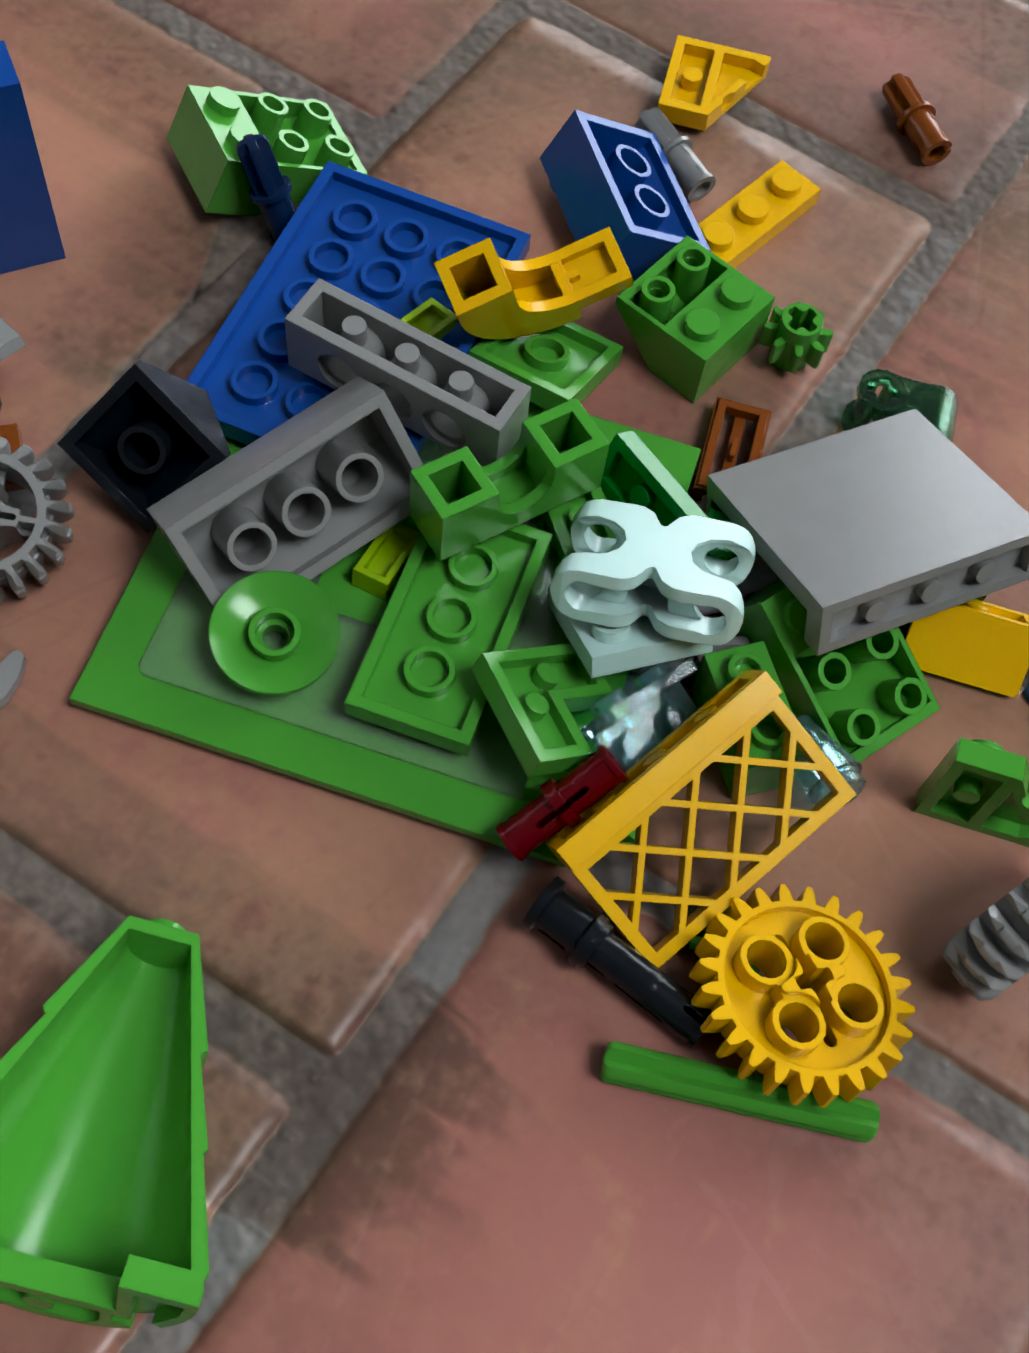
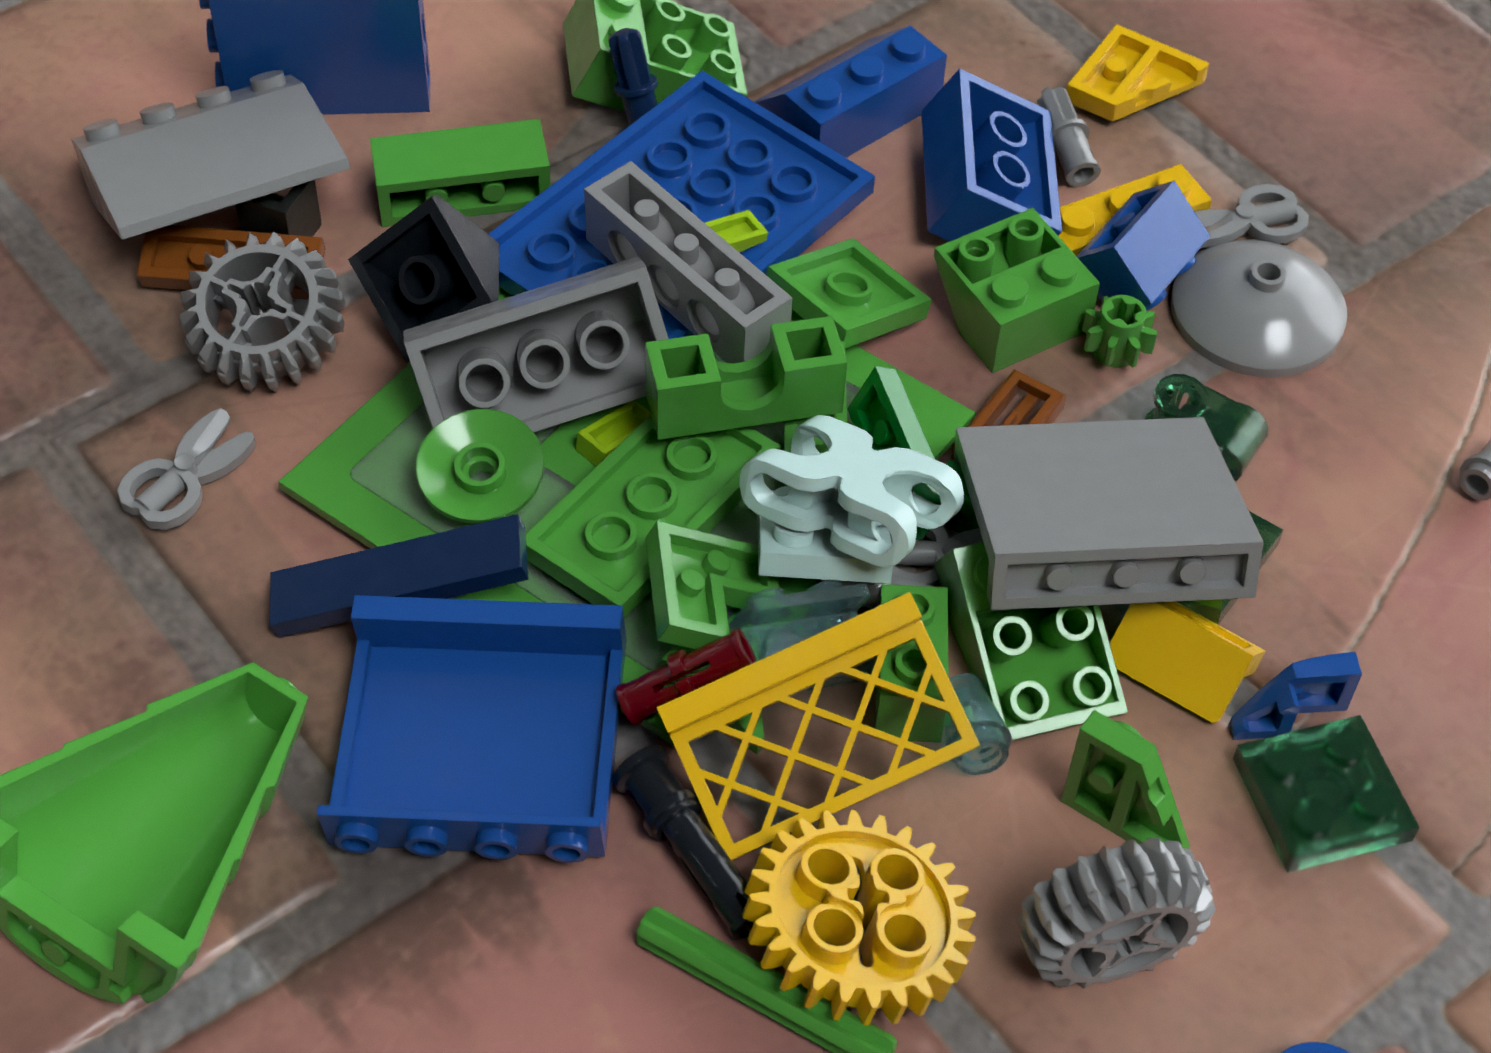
camera: 25 degrees right, 10 degrees down
yellow arch [434,226,633,339] -> none
dark orange axle [882,73,952,166] -> none
none -> dark blue tile [270,514,529,638]
none -> blue panel [317,595,627,863]
none -> bright green brick [370,119,551,227]
none -> blue slope [753,25,947,158]
none -> brick [1077,181,1210,311]
none -> light grey dish [1170,240,1347,377]
none -> light grey piece [1194,184,1309,248]

